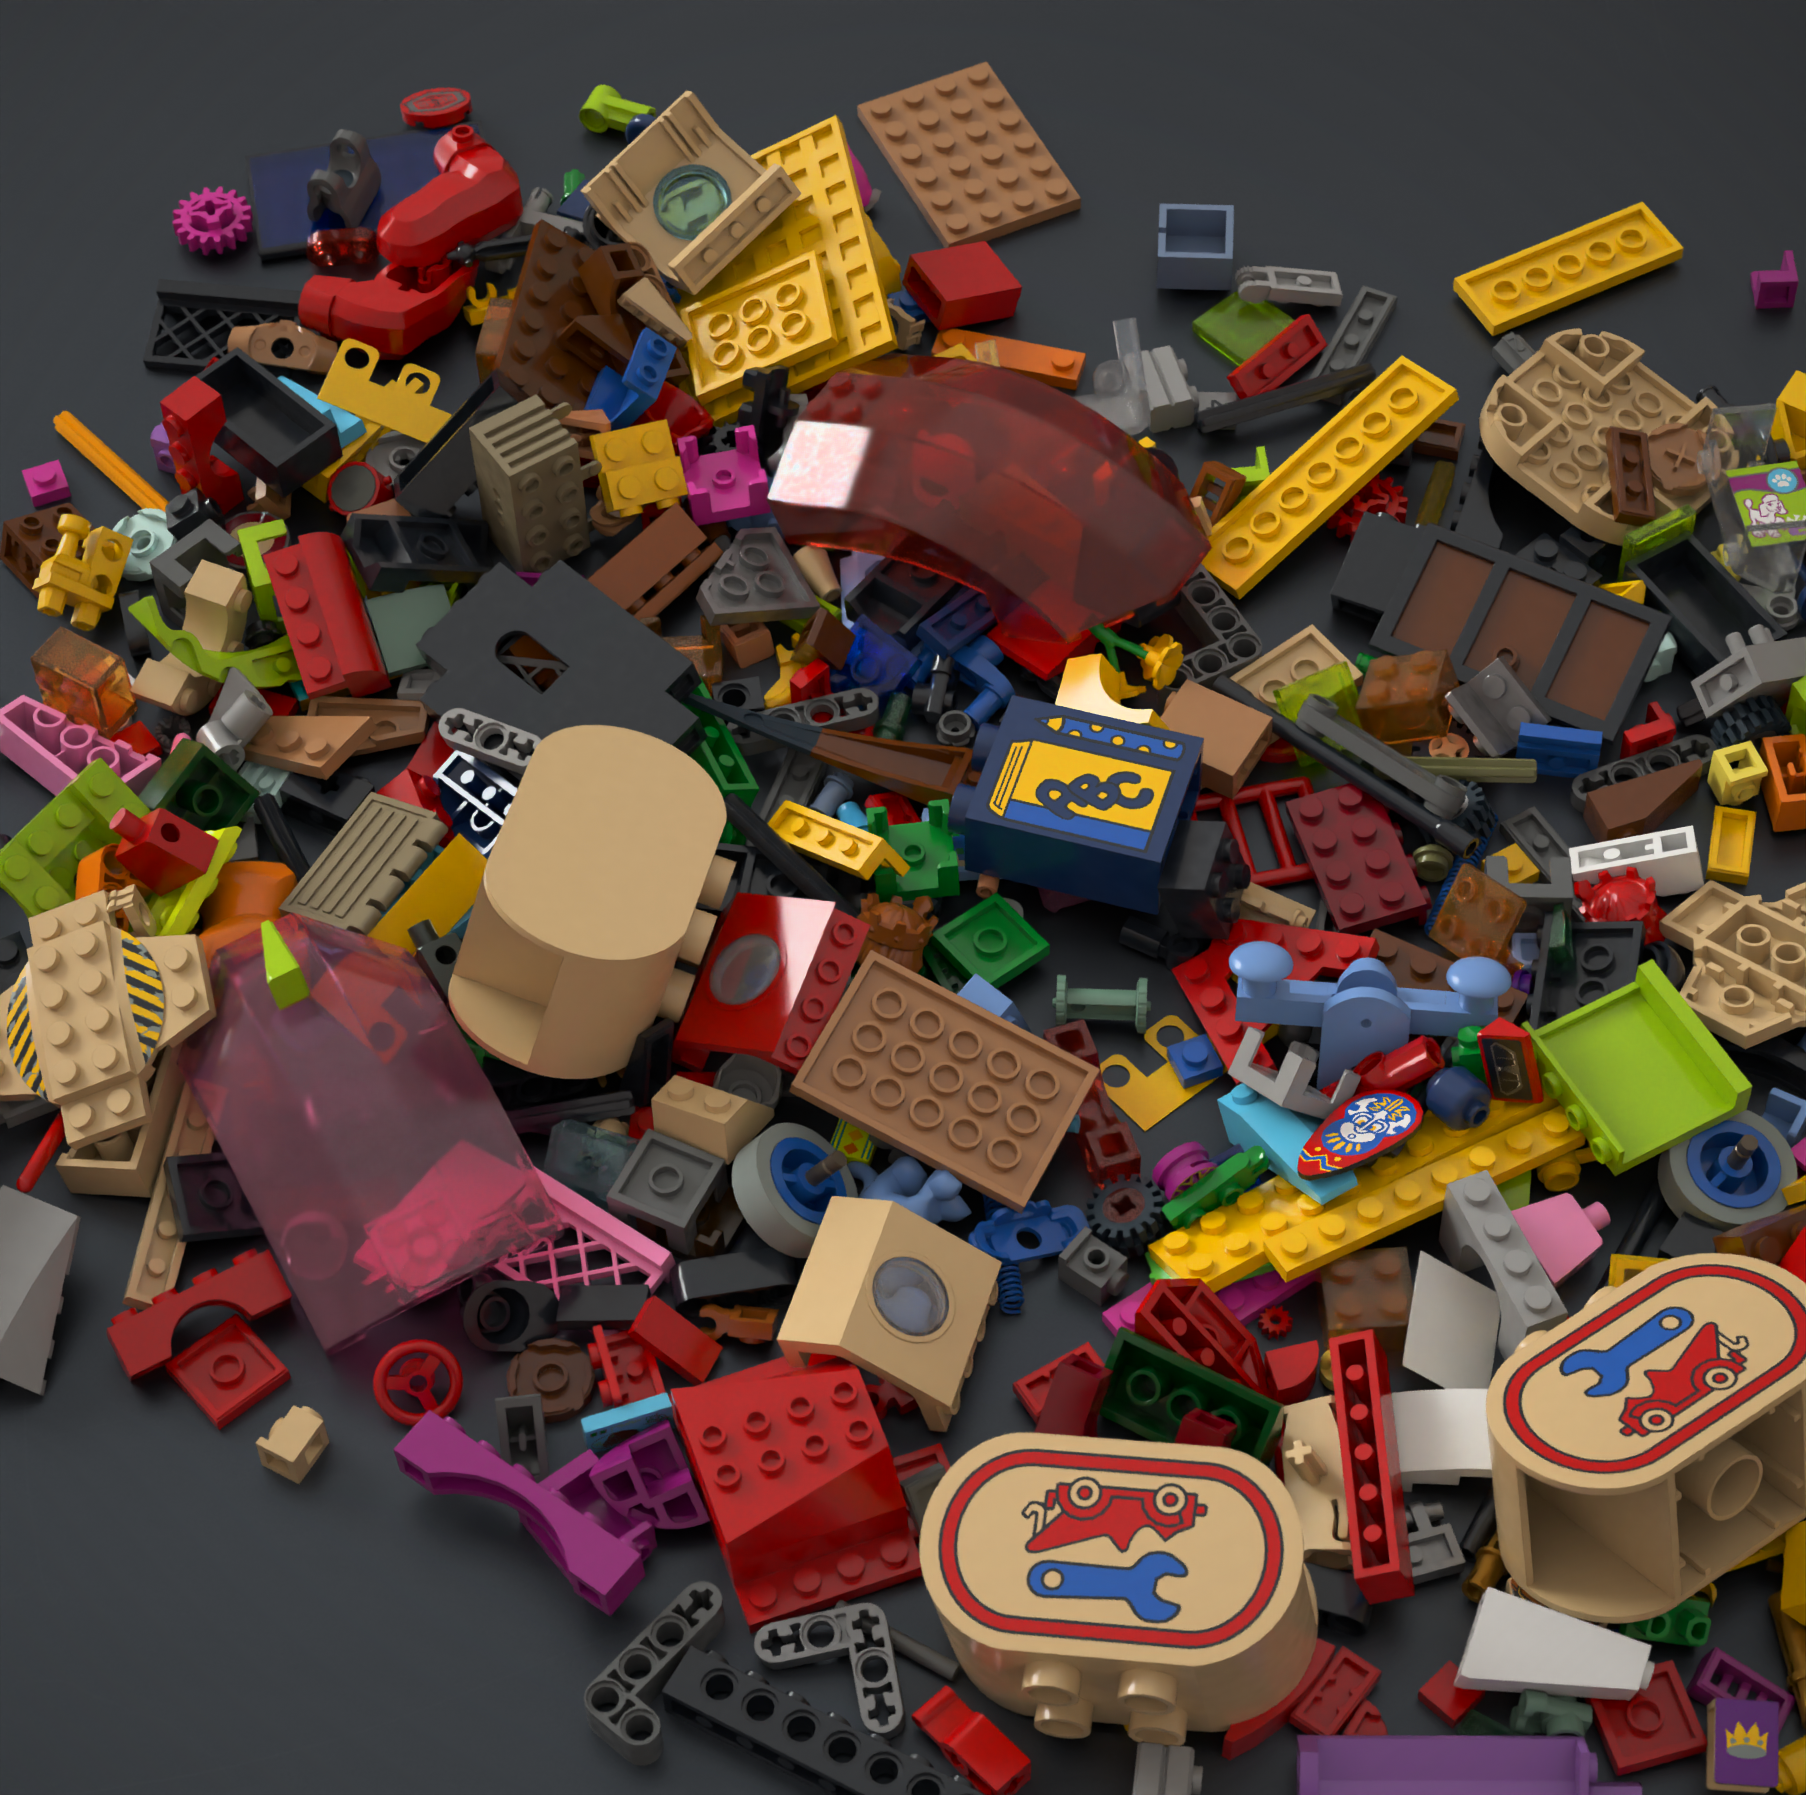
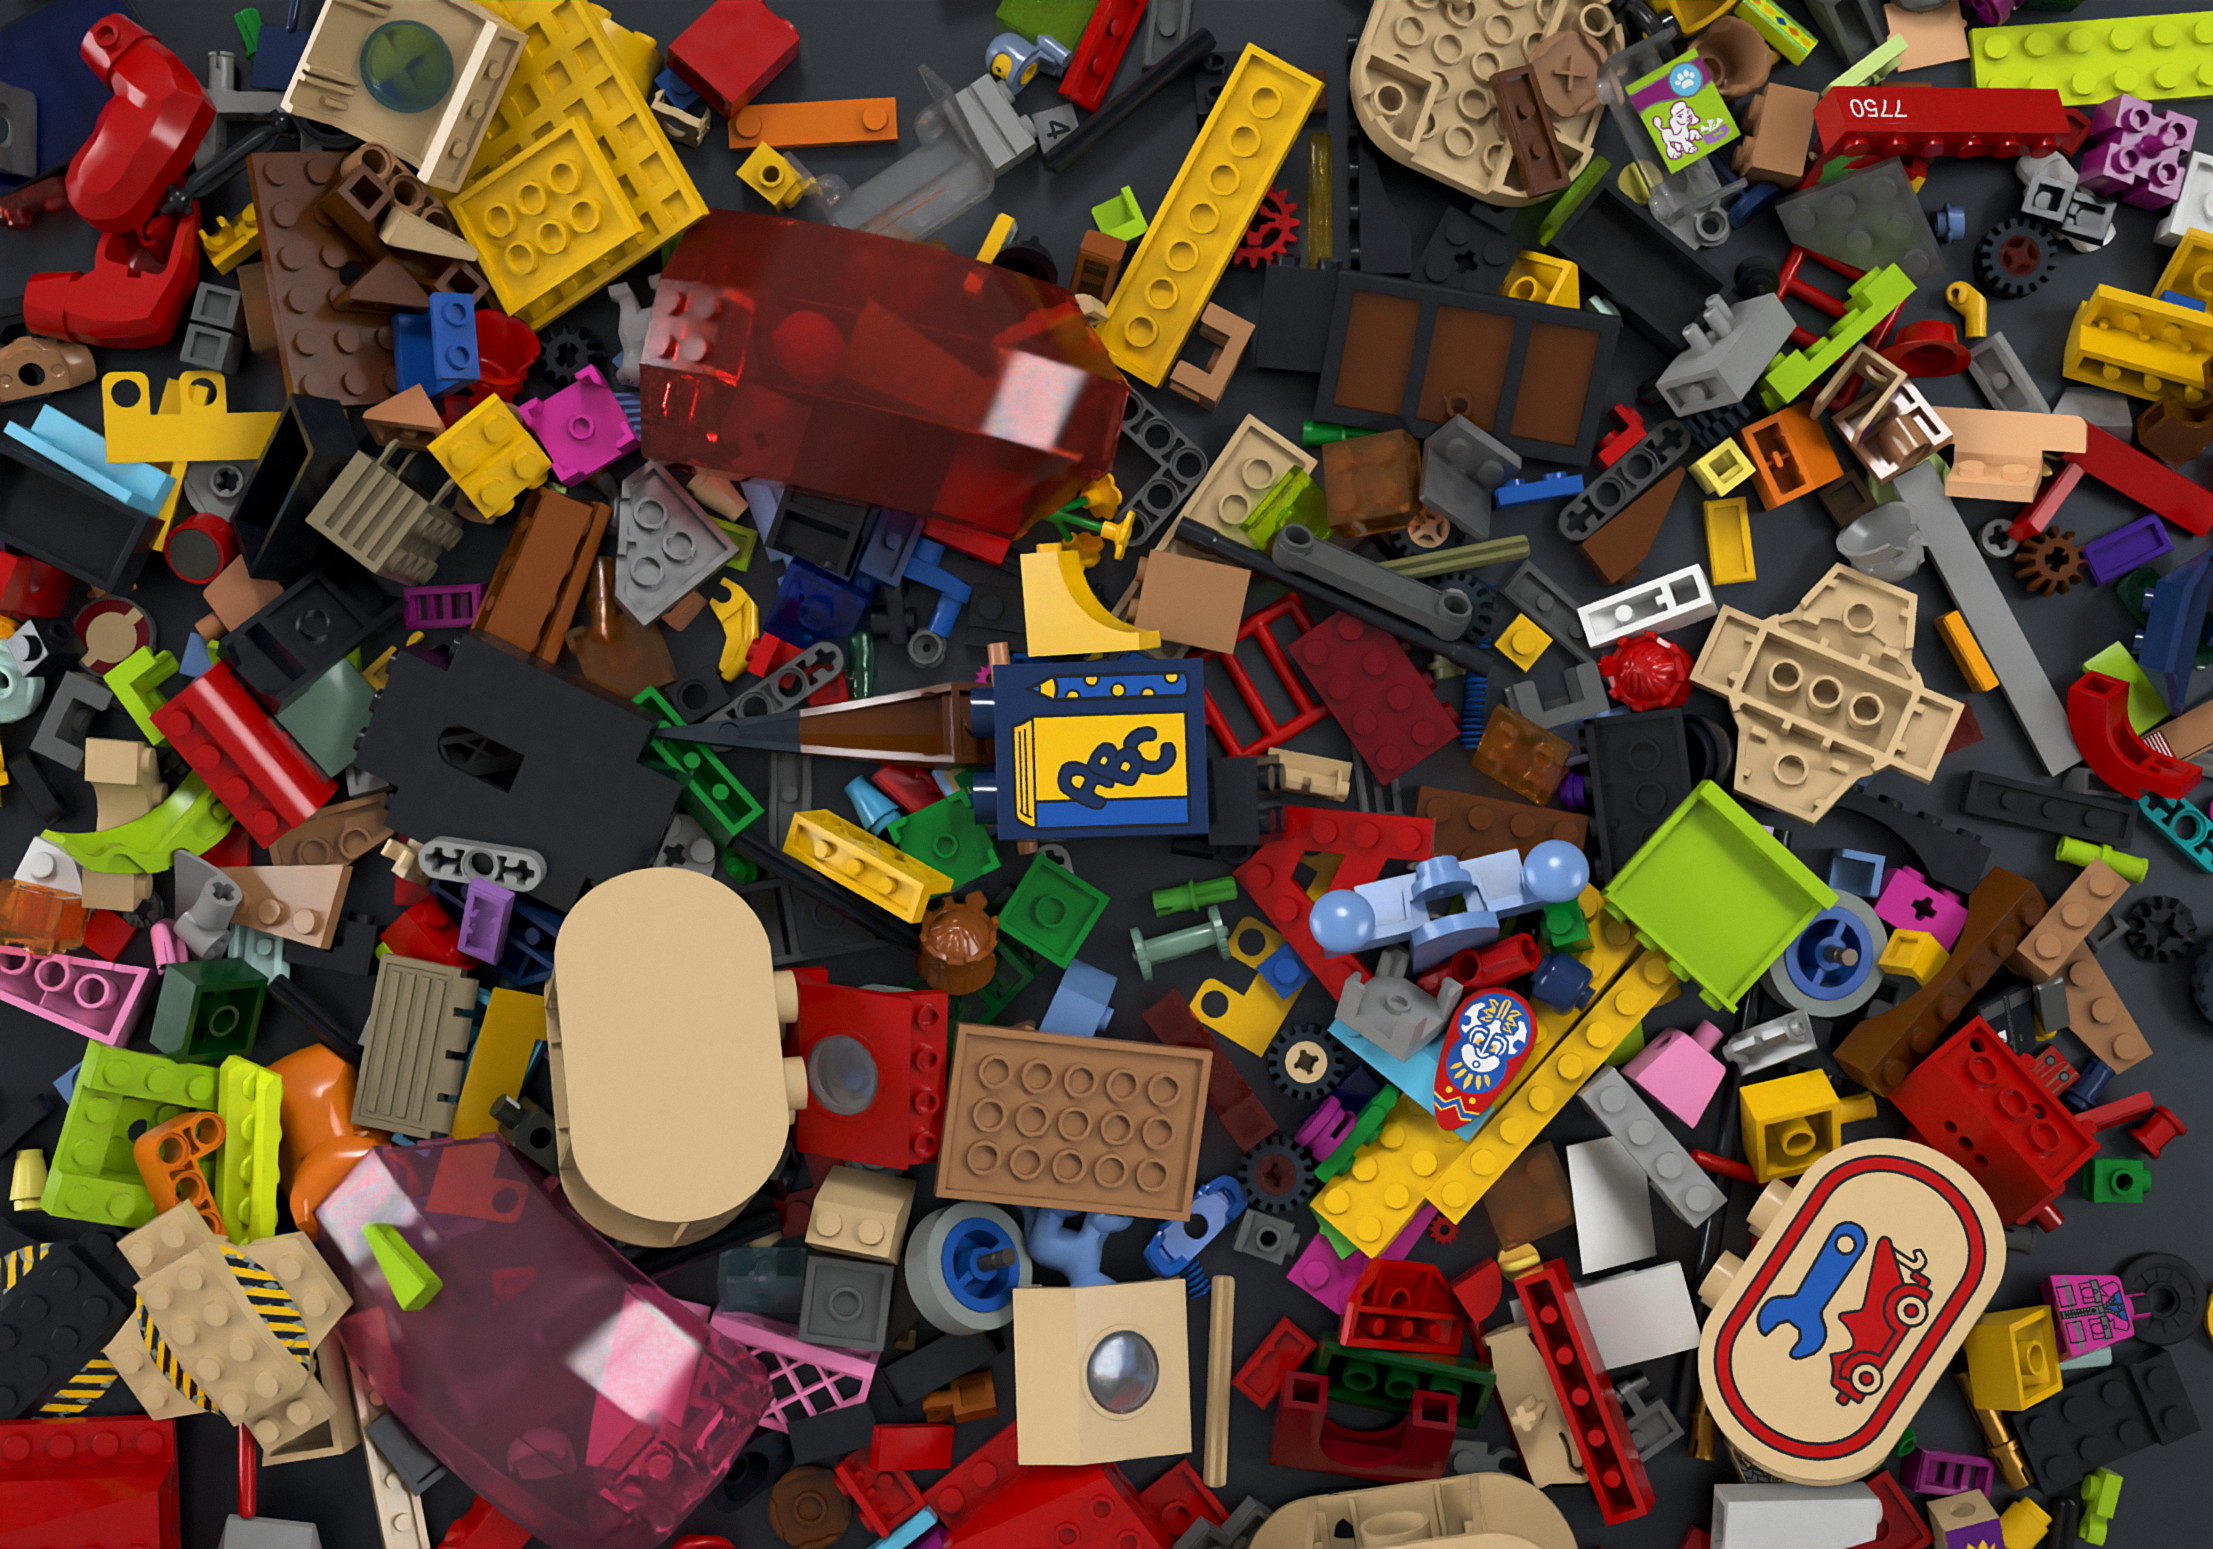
camera: 20 degrees left, 35 degrees up
tan piece [106,884,157,937] -> none
red torso [109,808,219,897] -> none
dark grey piece [228,817,260,862] -> none
black hips [737,365,800,440] -> none
reddish brown slope [790,607,856,671] -> none
sand blue pin [809,772,854,818] -> none
slope [1477,1017,1544,1104] -> none
clear green piece [1548,903,1573,964] -> none
none -> dark grey hips [180,282,255,376]
none -> tan plate [380,838,442,886]
none -> medium lavender plate [457,877,515,966]
none -> clear orange pin [586,556,619,645]
none -> sand blue piece [985,33,1073,95]
none -> bright green axle [1152,876,1238,917]
none -> medium nougat panel [1168,302,1256,413]
none -> tan axle [1203,1275,1235,1488]
none -> black wheel [1266,1022,1345,1100]
none -> light grey hinge [1723,1008,1817,1076]

